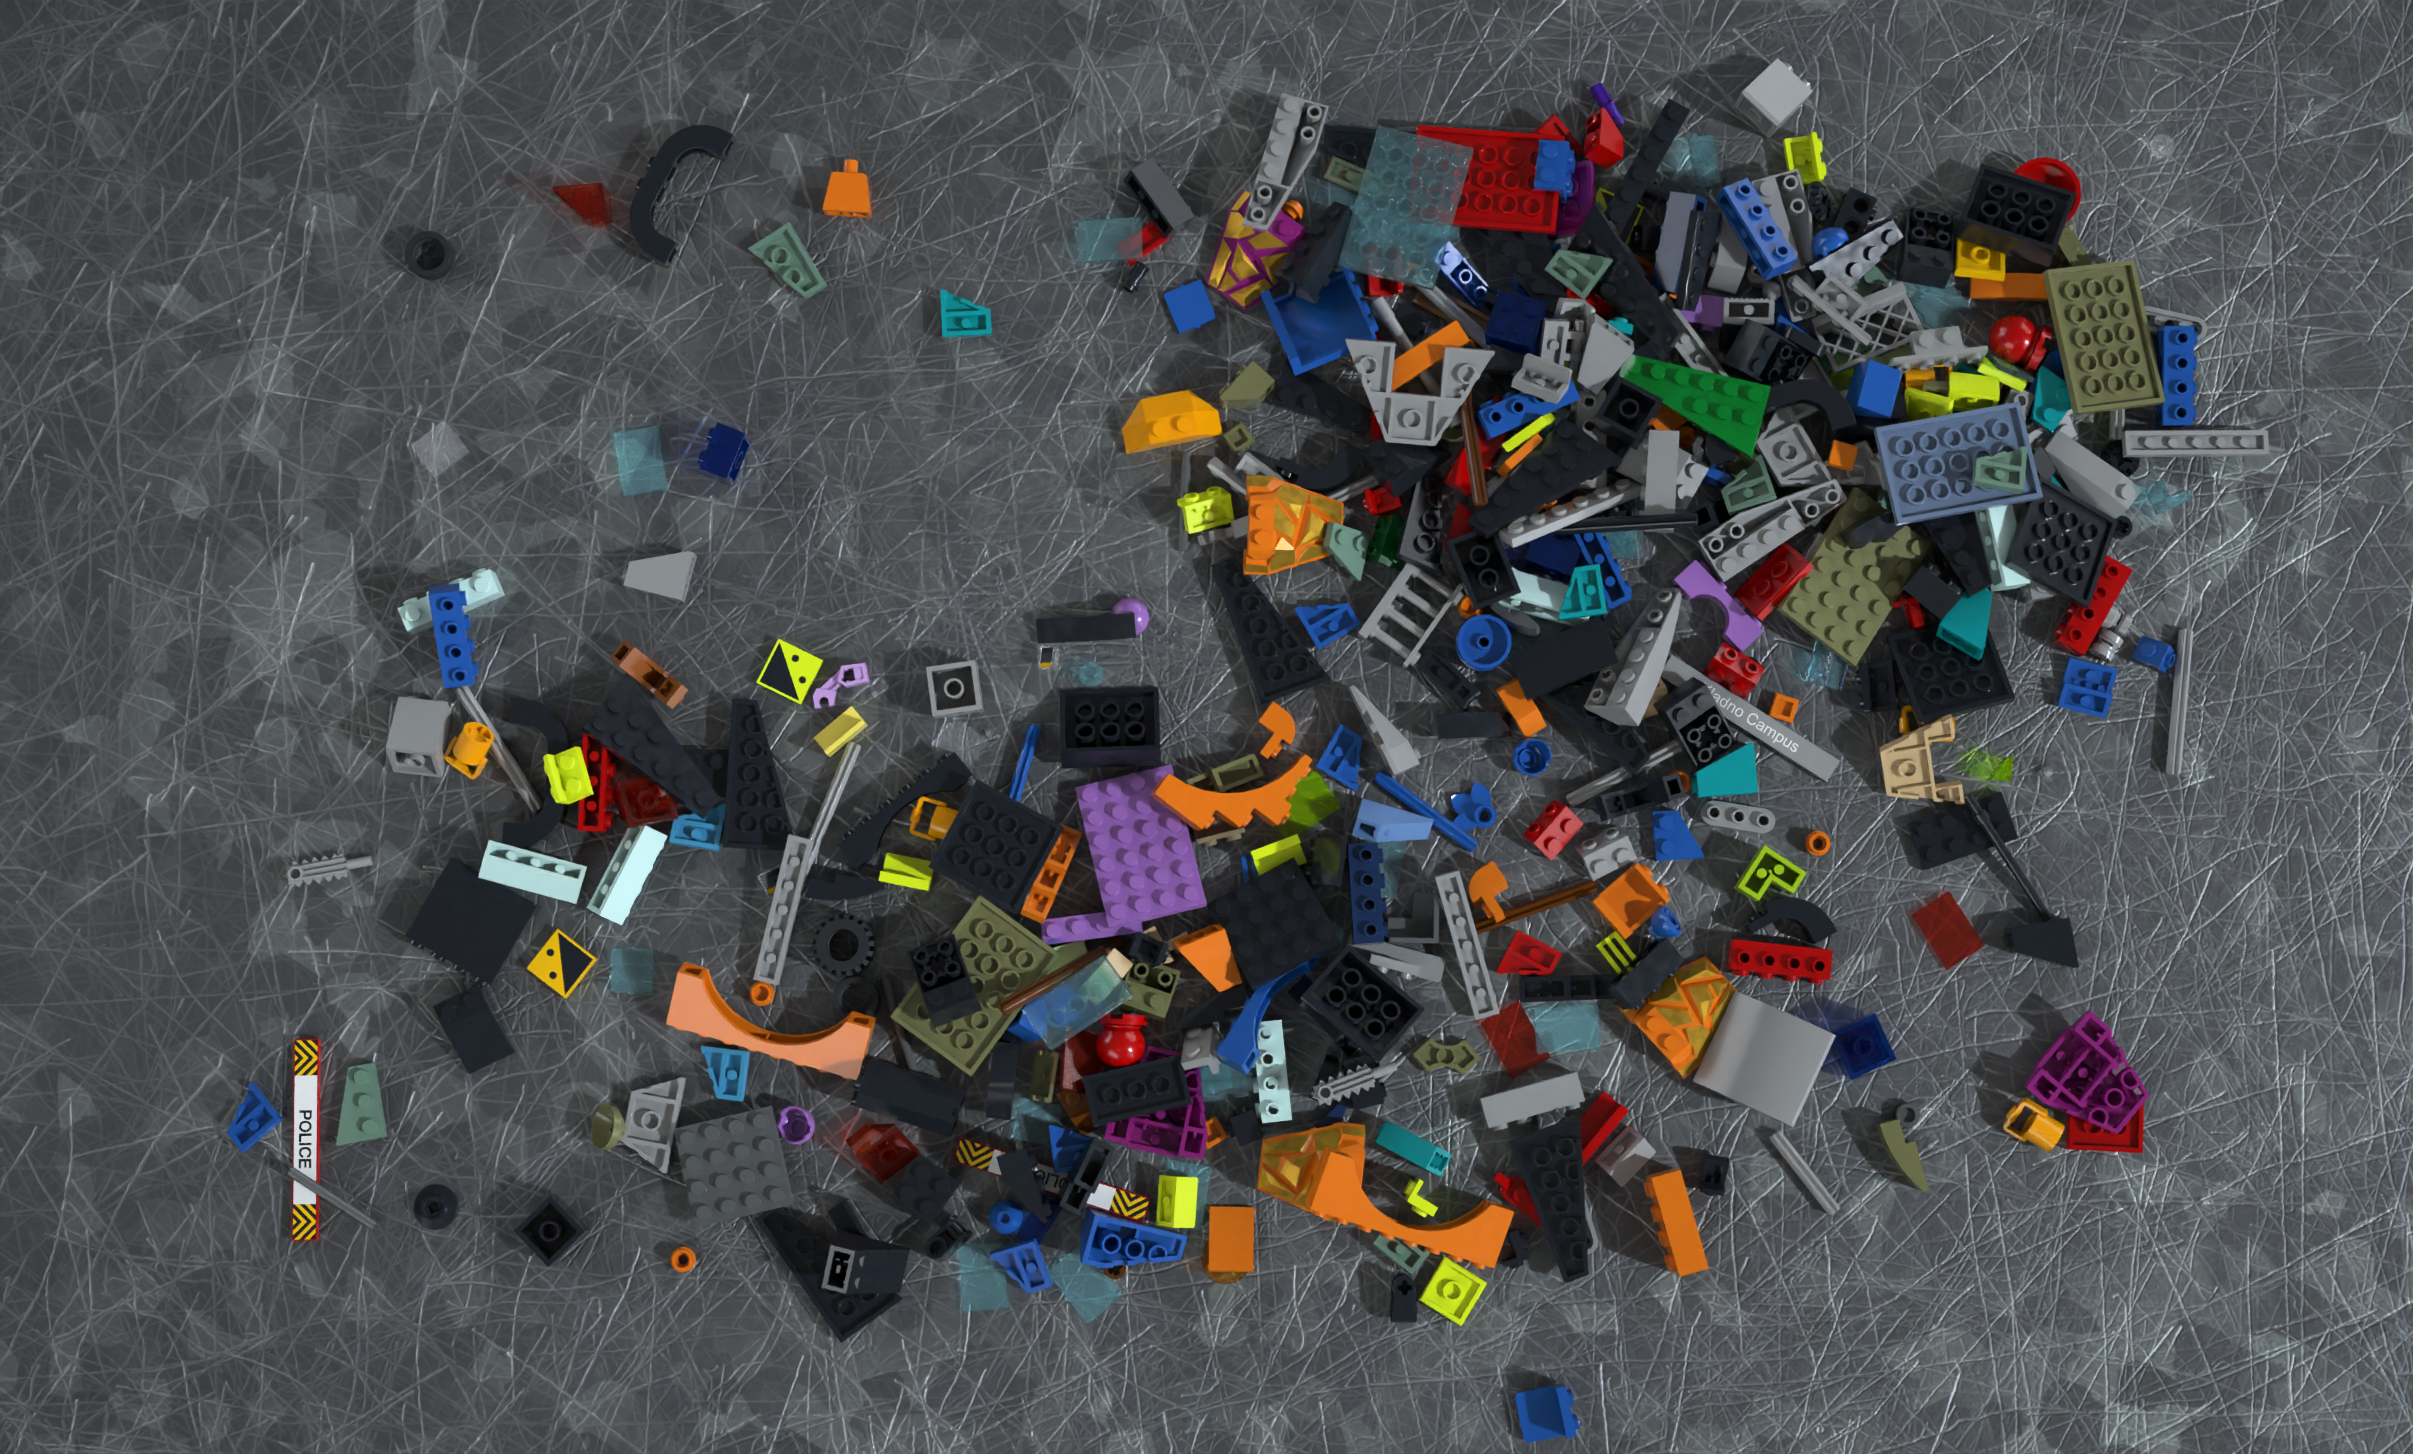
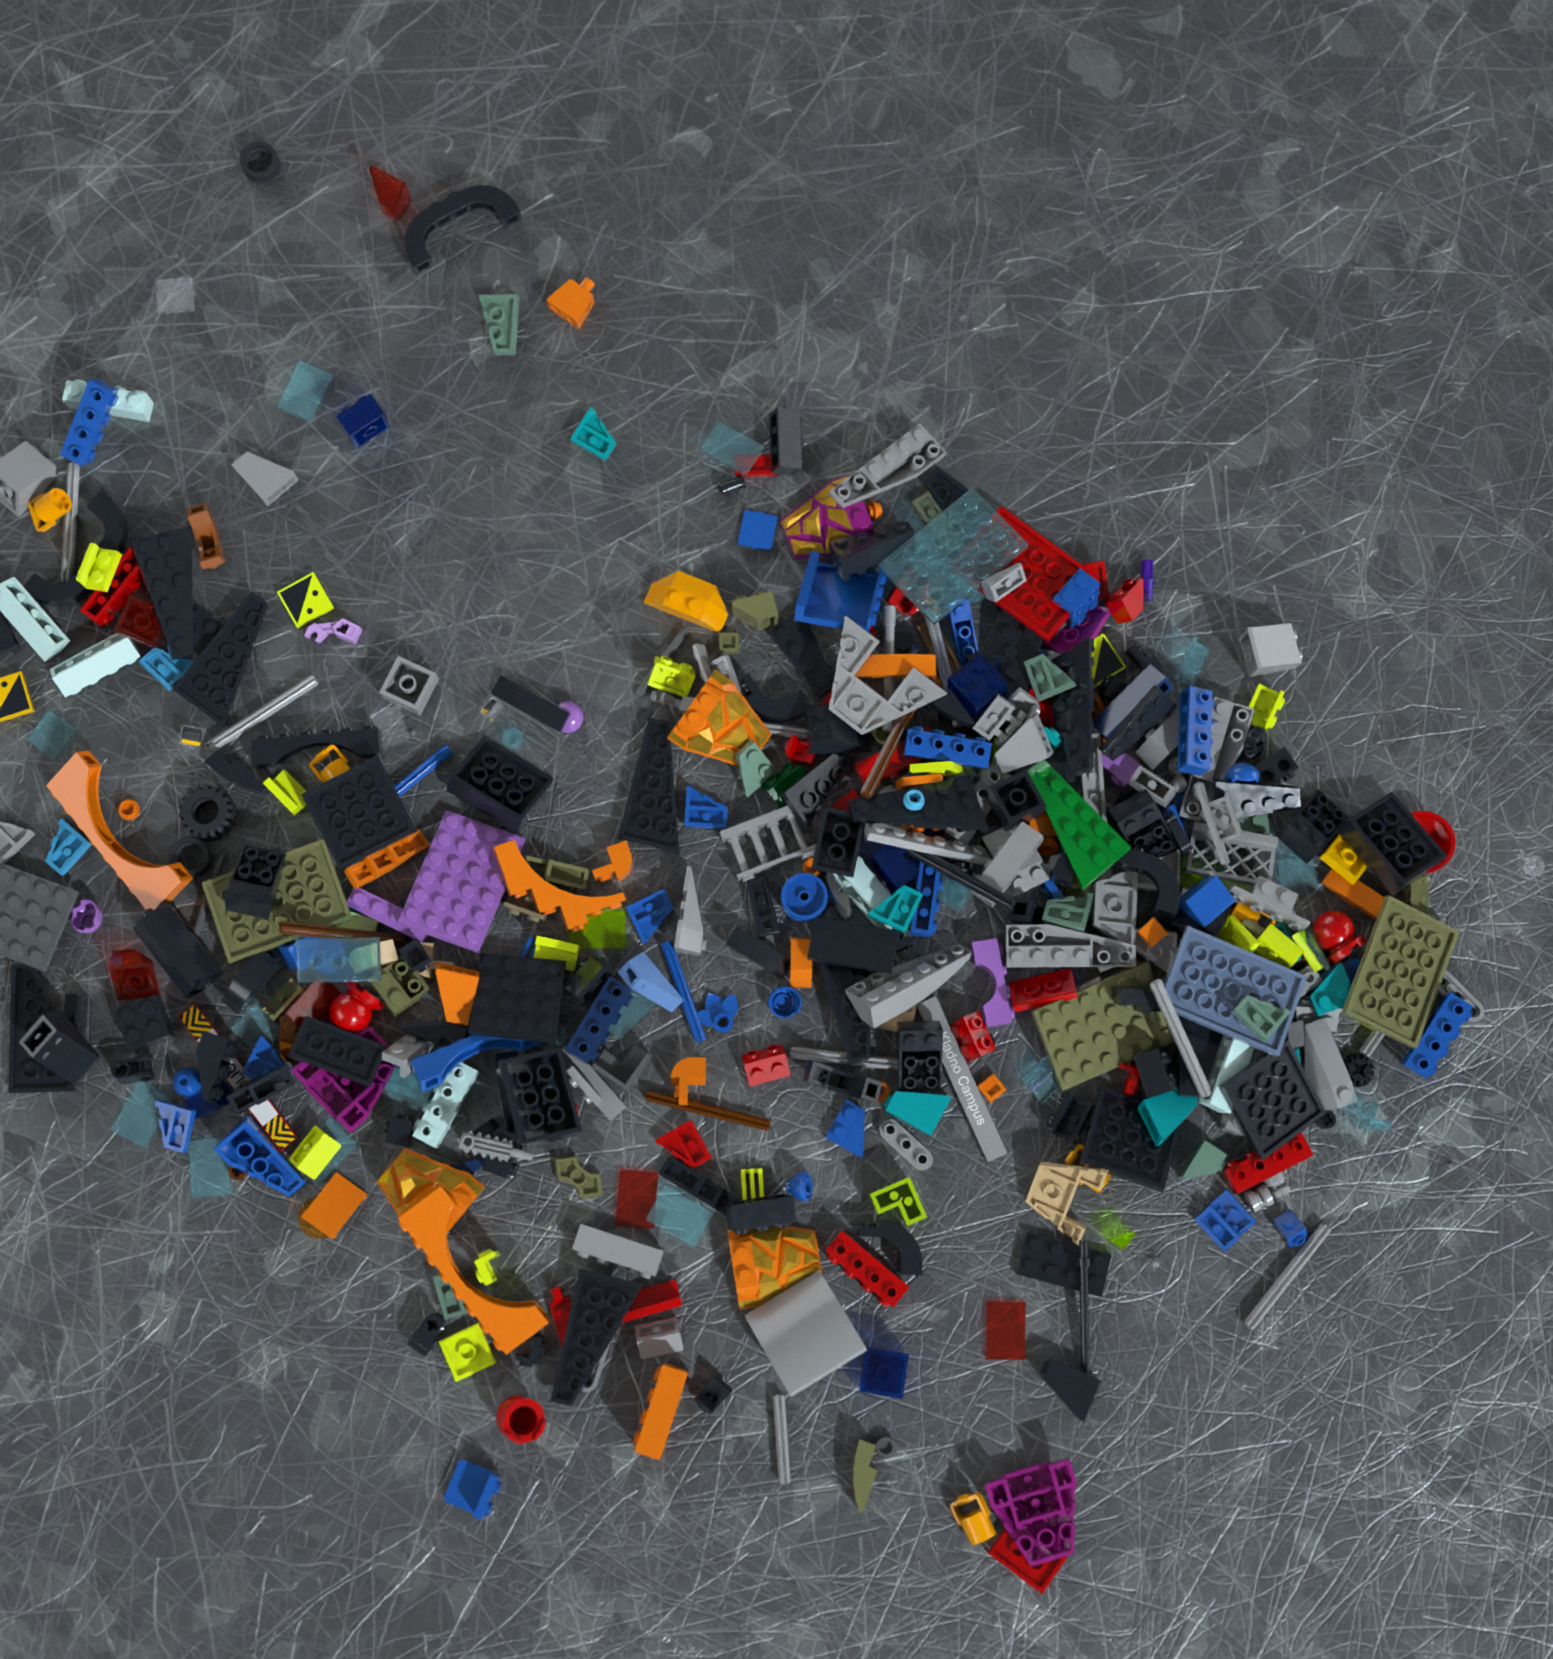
camera: 30 degrees right, 5 degrees down
light grey plate [753,834,814,985] -> none
light yellow panel [814,706,868,757] -> none
orange tile [1205,1115,1228,1149] -> none
teal slope [1375,1120,1452,1177] -> none
light grey plate [1434,870,1499,1020] -> none
light grey bracket [1511,353,1572,404] -> none
light grey bracket [1576,826,1637,880] -> none
orange panel [1590,862,1670,940] -> none
black arch [1604,98,1690,236] -> none
orange plate [1805,831,1830,856] -> none
light grey plate [2121,430,2269,457] -> none
none -> red tile [495,1395,546,1444]
none -> medium azure plate [903,790,925,811]
none -> light grey slope [981,563,1027,603]
none -> light grey axle [1150,979,1212,1098]
none -> sand green slope [1179,1140,1227,1180]

